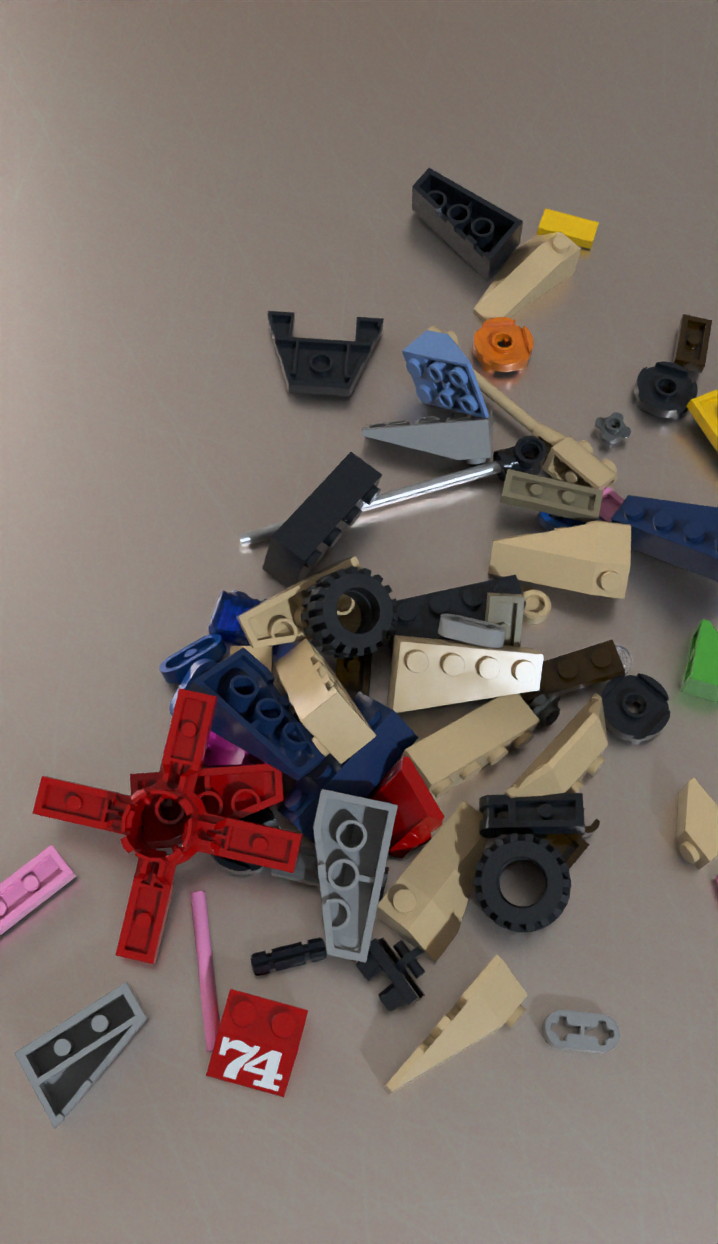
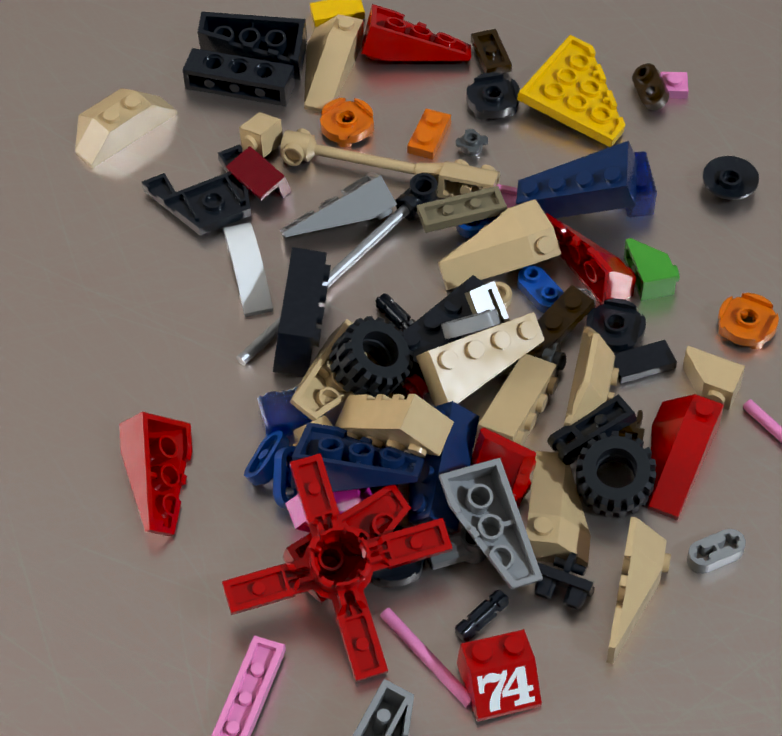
camera: 25 degrees left, 10 degrees down
medium blue slope [402,330,489,418] -> none
none -> tan wedge [75,88,177,169]
none -> red wedge [119,412,192,536]
none -> black brick [182,48,295,107]
none -> white slope [223,222,273,317]
none -> dark red panel [225,146,291,201]
none -> tan brick [239,112,283,158]
none -> red wedge [361,4,471,61]
none -> black axle [375,293,415,332]
none -> red plate [403,373,429,400]
none -> orange plate [407,108,451,160]
none -> blue plate [517,266,564,313]
none -> red wedge [545,213,636,305]
none -> black tile [614,340,677,384]
none -> red wedge [648,394,724,520]

